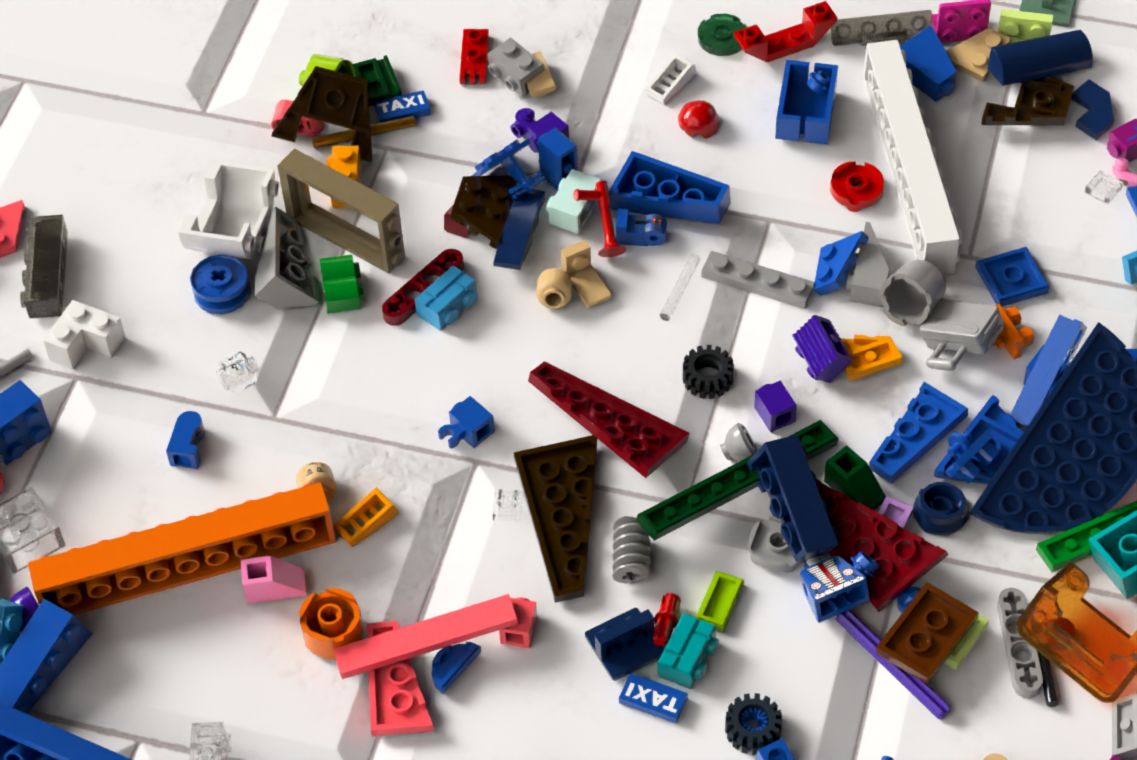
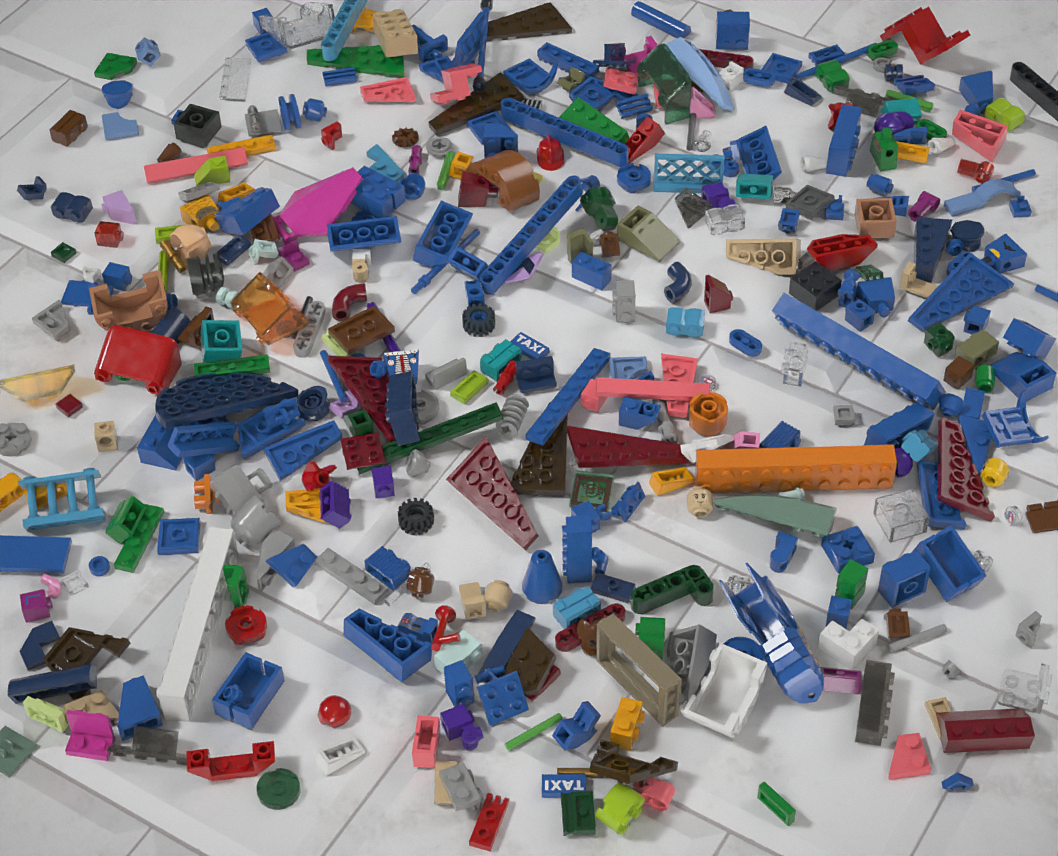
camera: 165 degrees left, 5 degrees down
none -> blue tile [89,556,110,576]
none -> green brick [105,496,147,543]
none -> green plate [114,504,164,573]
none -> green bracket [223,565,249,609]
none -> red brick [302,461,337,492]
none -> blue bar [320,350,347,402]
none -> dark red cylinder [332,283,367,321]
none -> dark red hinge [340,432,385,470]
none -> blue brick [364,546,411,592]
none -> reddish brown head [406,567,435,598]
none -> coral piece [412,715,440,768]
none -> light grey panel [425,358,467,390]
none -> bright green bar [504,713,563,751]
none -> blue cone [522,550,563,604]
none -> blue plate [526,348,611,445]
none -> blue brick [552,701,601,751]
none -> blue brick [562,515,592,584]
none -> dark red wing [567,426,692,468]
none -> clear green tile [569,470,615,512]
none -> reddish brown plate [577,619,601,656]
none -> dark blue plate [590,572,636,604]
none -> blue arm [592,547,609,574]
none -> medium blue tile [609,356,648,379]
none -> blue hinge [611,481,645,523]
none -> blue slope [619,397,661,430]
none -> dark green beam [631,565,714,614]
none -> light grey pin [652,399,678,443]
none -> white slope [680,434,734,464]
none -> clear tile [697,374,716,392]
none -> sand green wedge [713,494,837,537]
none -> blue animal [719,563,824,703]
none -> green tile [757,781,796,826]
none -> blue brick [759,421,801,448]
none -> magenta slope [820,667,862,694]
none -> blue brick [821,526,875,574]
none -> blue brick [826,595,852,629]
none -> light grey plate [833,405,855,425]
none -> green piece [835,559,868,610]
none -> reddish brown bracket [883,608,910,638]

